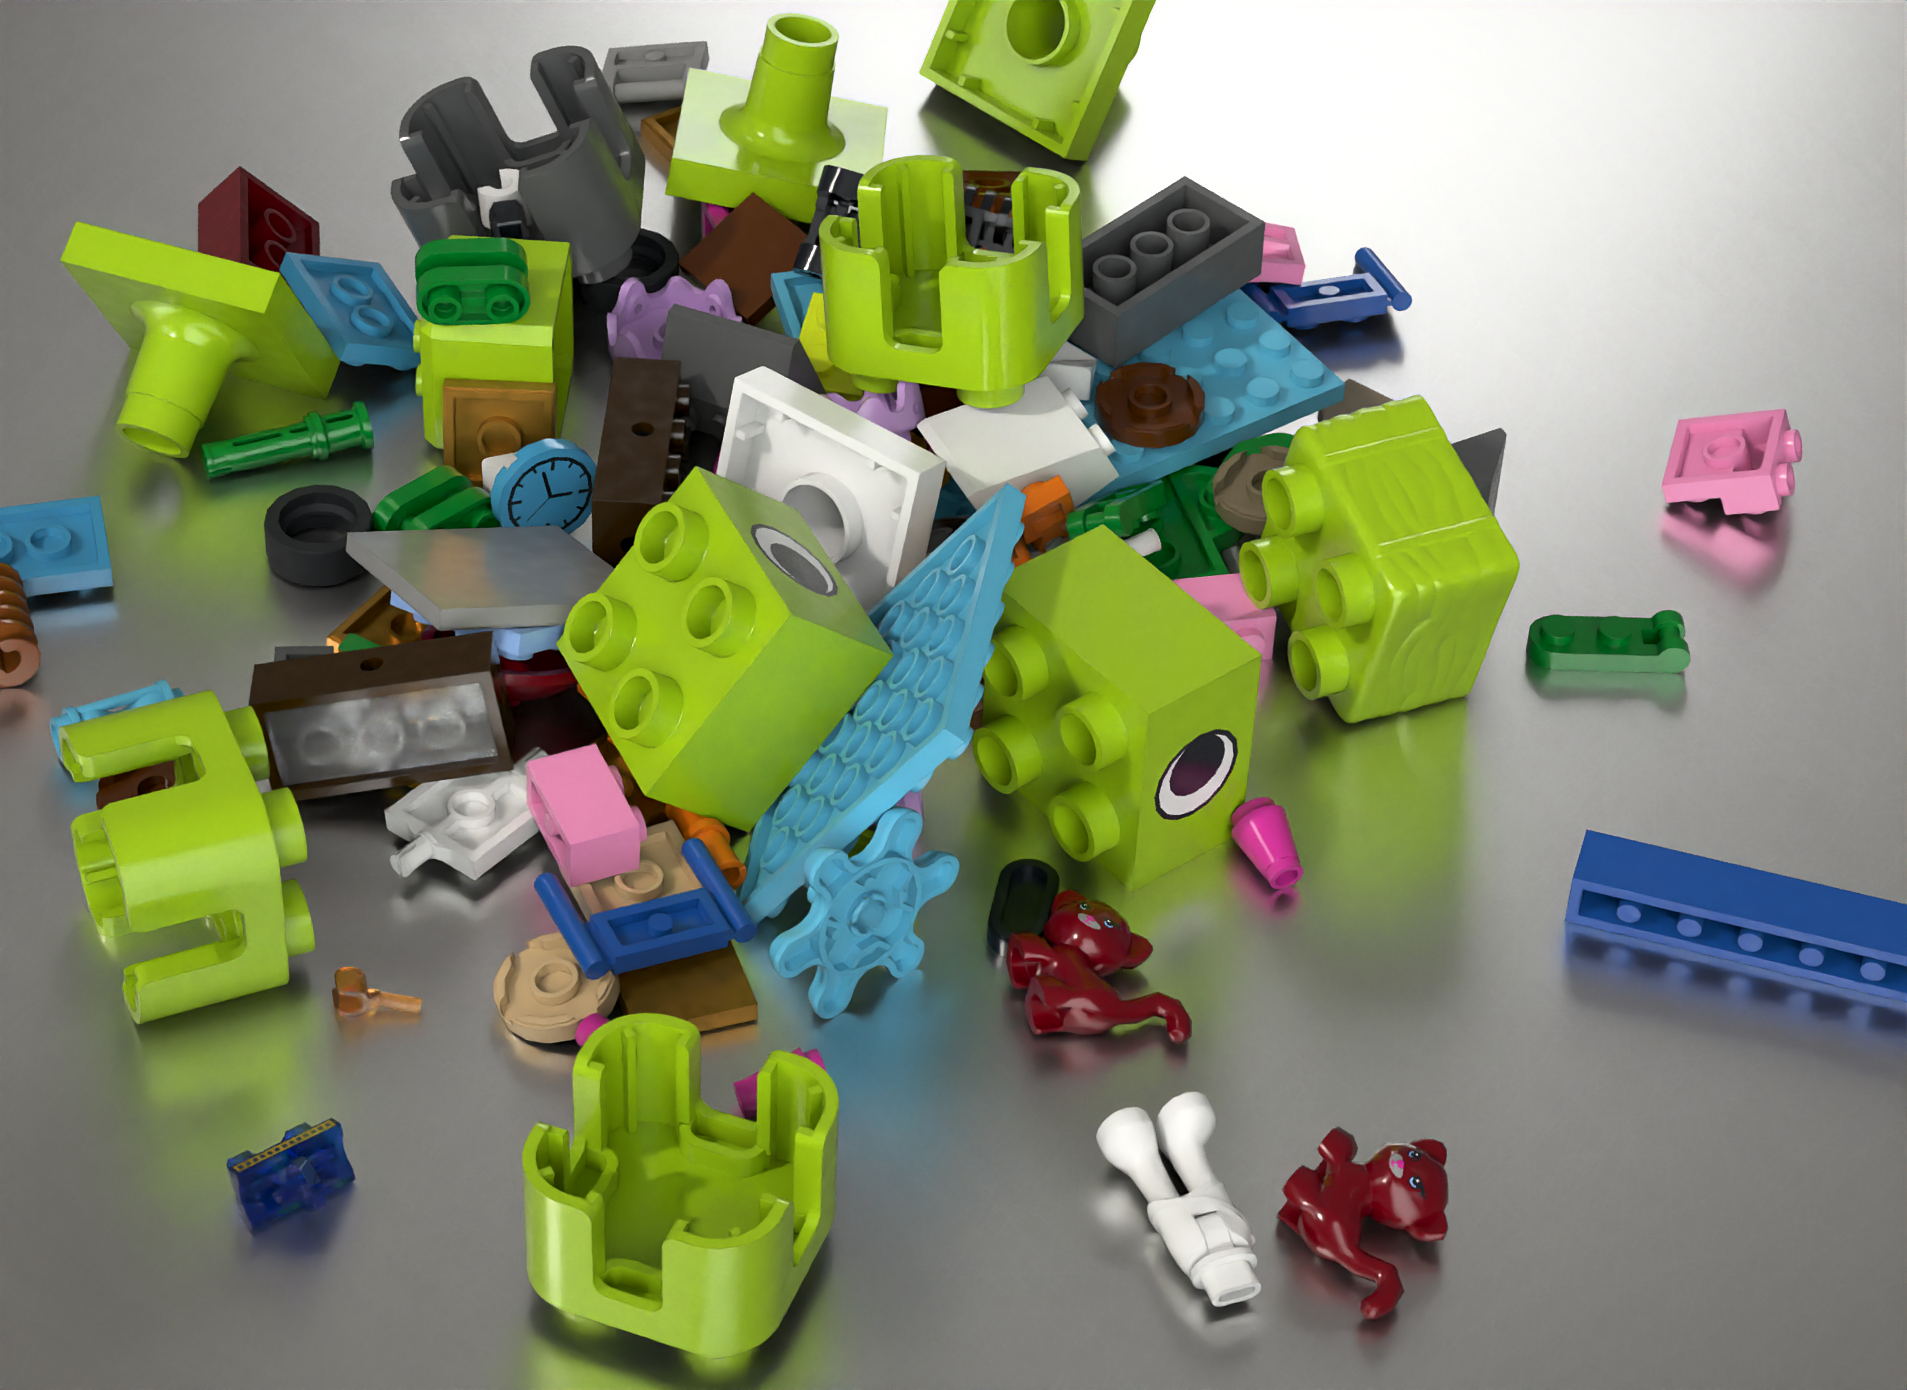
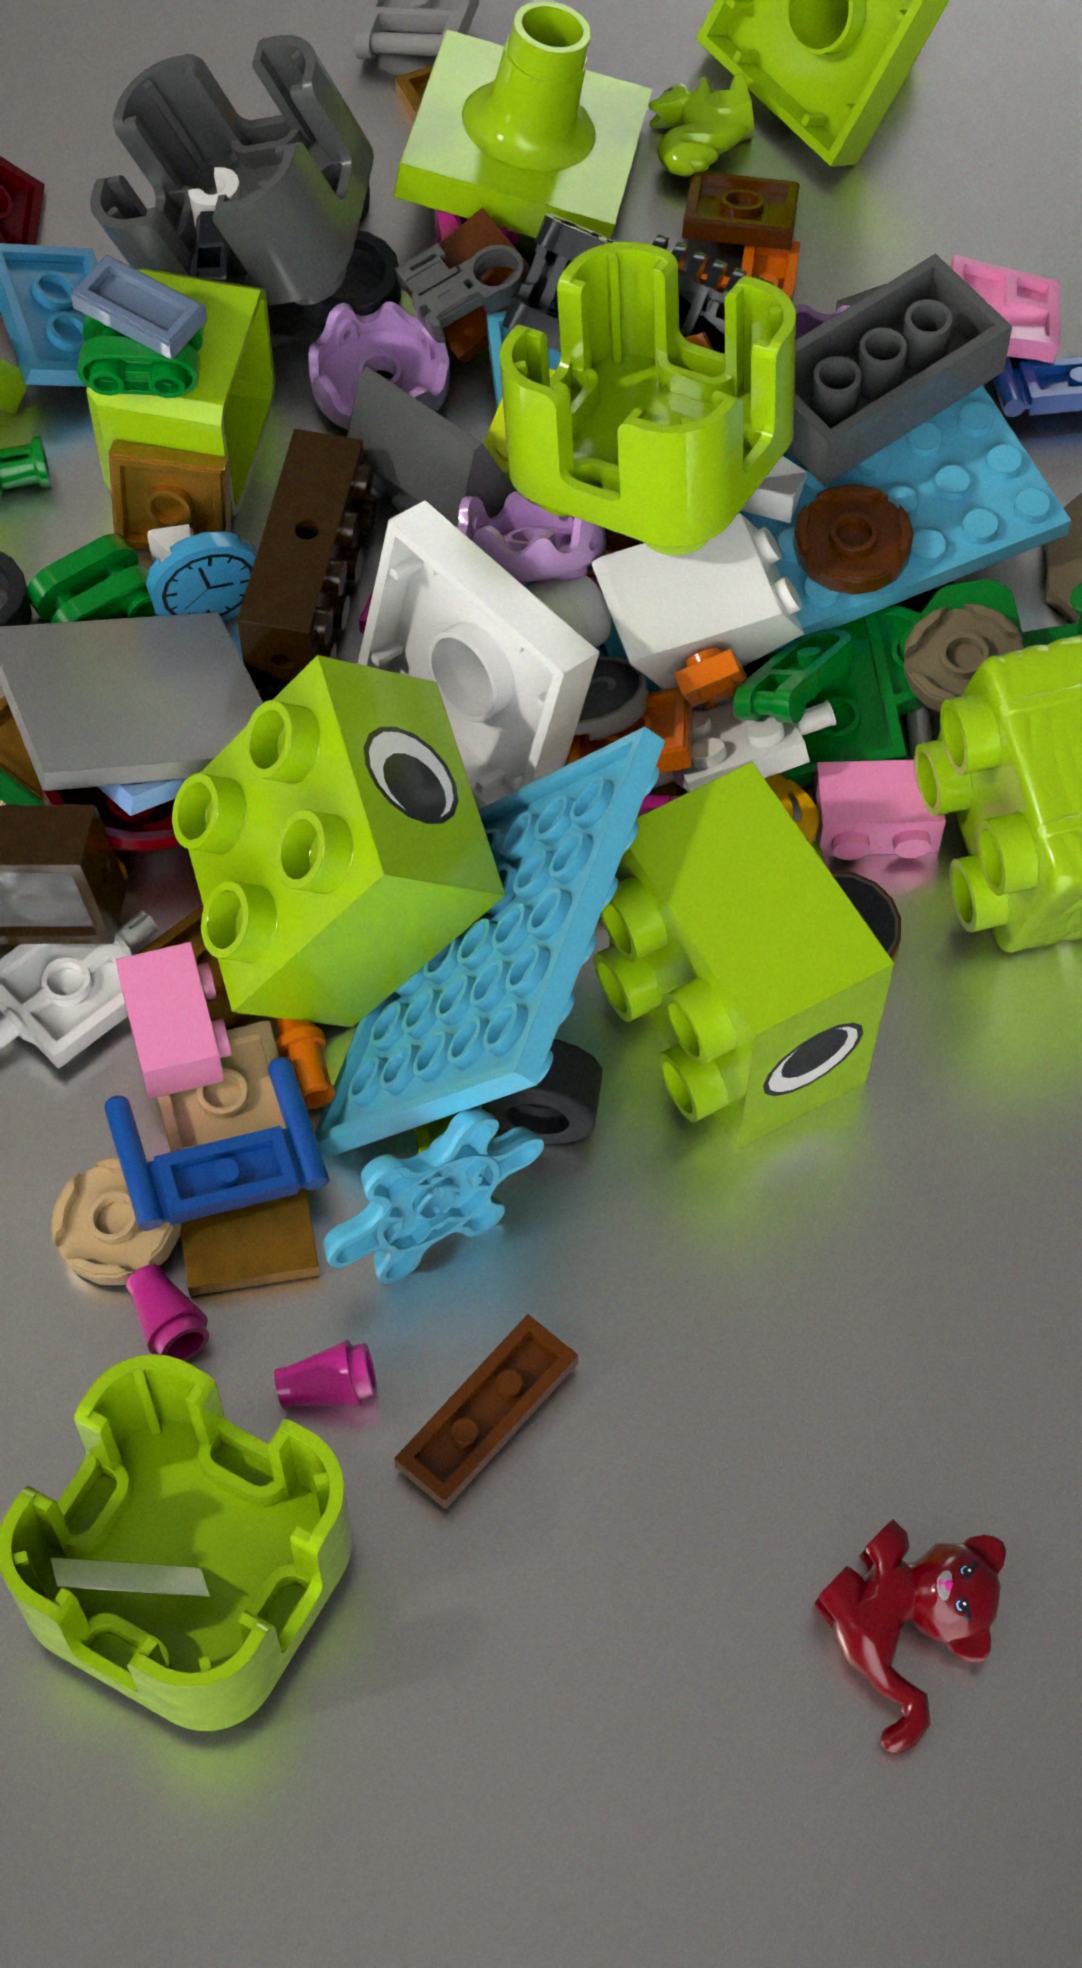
camera: 10 degrees right, 20 degrees up
black tile [987,859,1060,958] -> none
dark red animal [1006,889,1192,1044] -> none
white piece [1096,1091,1261,1307] -> none
dark pink cone [1231,797,1303,889] -> none
none -> white sticker [50,1558,210,1597]
none -> sand blue tile [71,254,207,360]
none -> dark grey piece [394,244,527,343]
none -> reddish brown plate [394,1314,578,1510]
none -> black tyre [482,1039,602,1144]
none -> lime animal [648,73,754,177]

